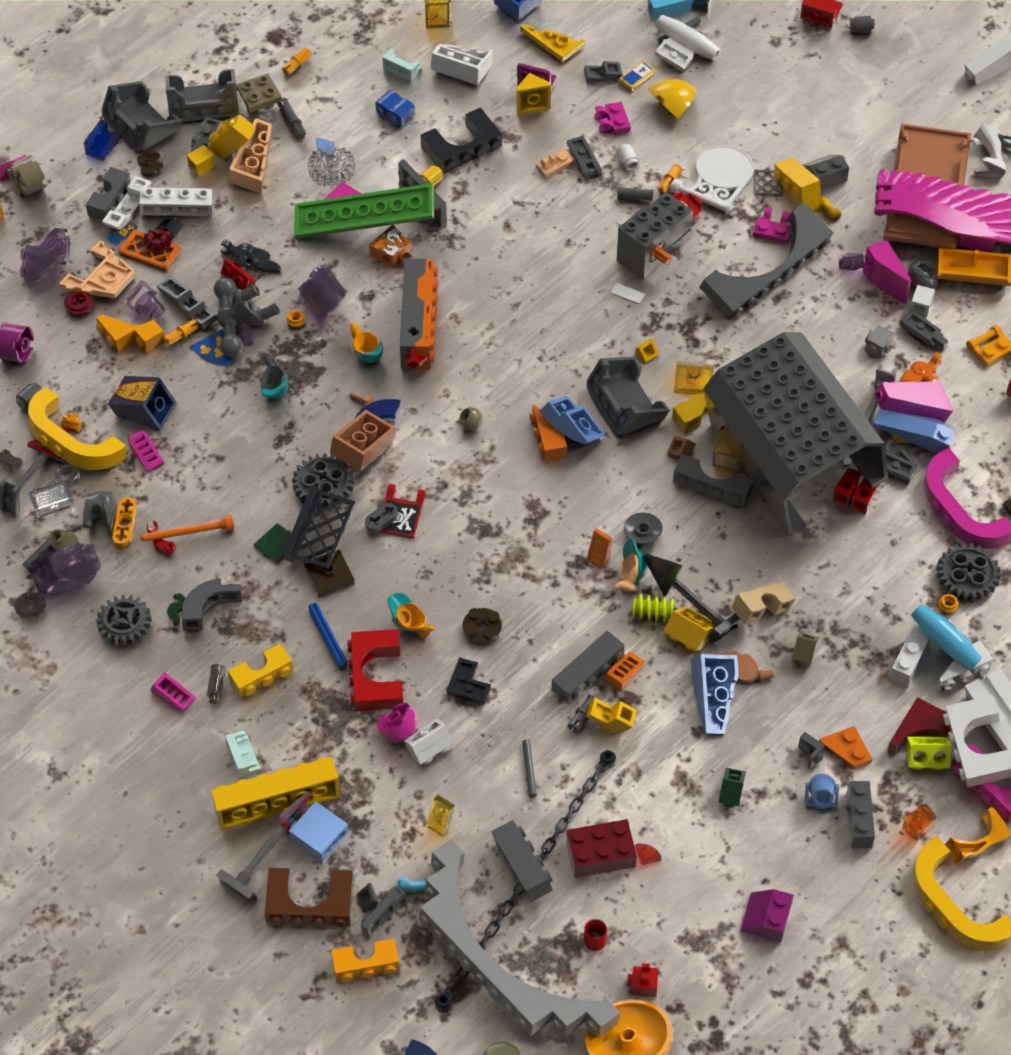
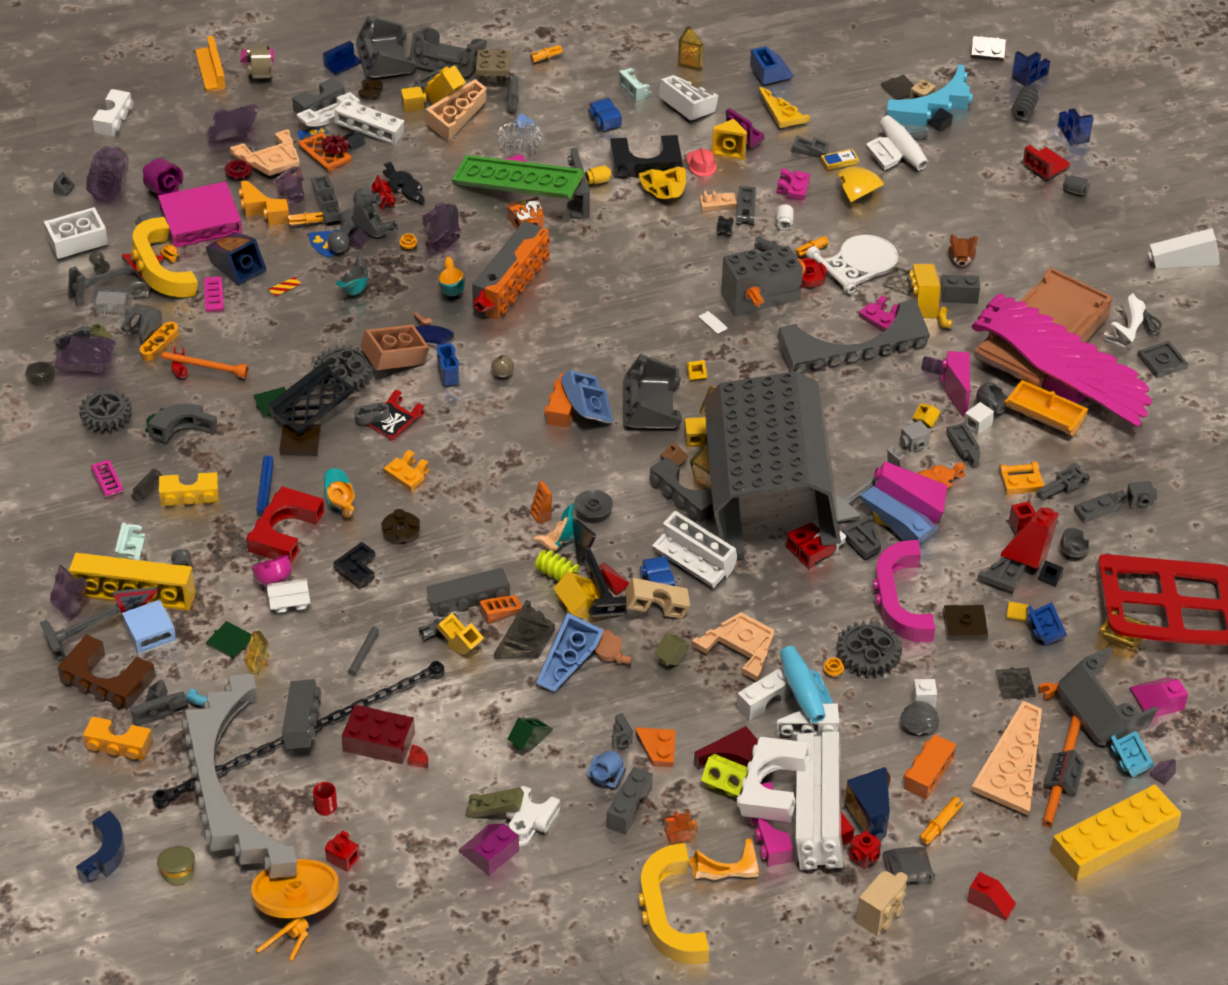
camera: 25 degrees right, 10 degrees down
none -> hinge [50,565,87,619]
none -> dark pink panel [158,181,243,248]
none -> dark grey wheel [171,549,193,568]
none -> dark green piece [206,621,255,659]
none -> sticker [268,277,301,297]
none -> light orange plate [383,450,430,491]
none -> blue brick [437,343,460,386]
none -> olive plate [465,787,524,818]
none -> clear smoke wing [494,600,555,660]
none -> white piece [506,786,561,847]
none -> red slope [590,562,630,596]
none -> yellow brick [639,167,686,199]
none -> blue brick [640,556,675,586]
none -> white brick [652,511,737,588]
none -> coral piece [686,148,716,177]
none -> light nougat wing [691,612,774,681]
none -> black wheel [717,216,733,235]
none -> yellow slope [912,403,940,427]
none -> dark orange brick [948,234,978,266]

